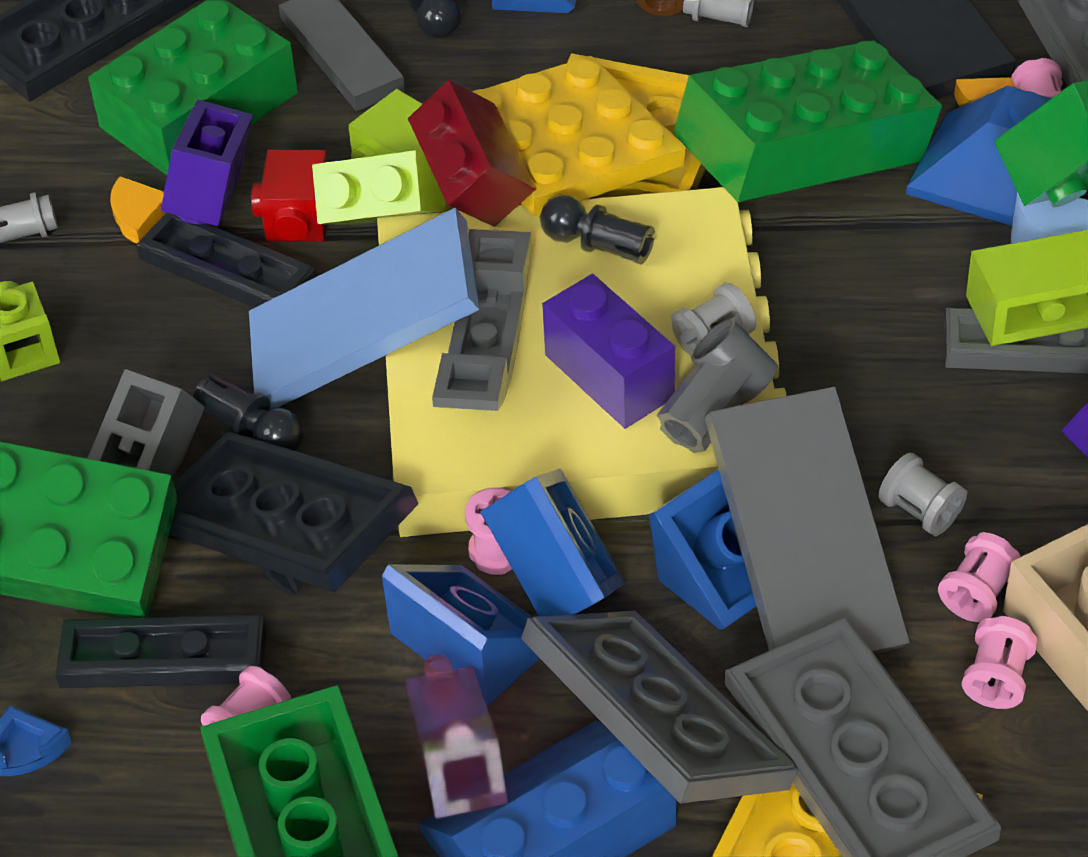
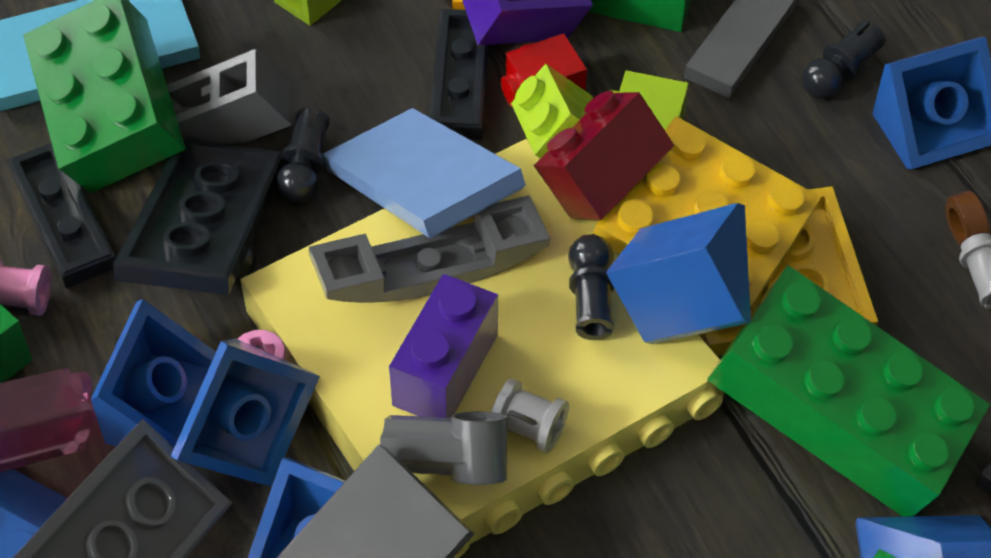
camera: 60 degrees right, 5 degrees up
none -> blue slope [606,203,751,344]

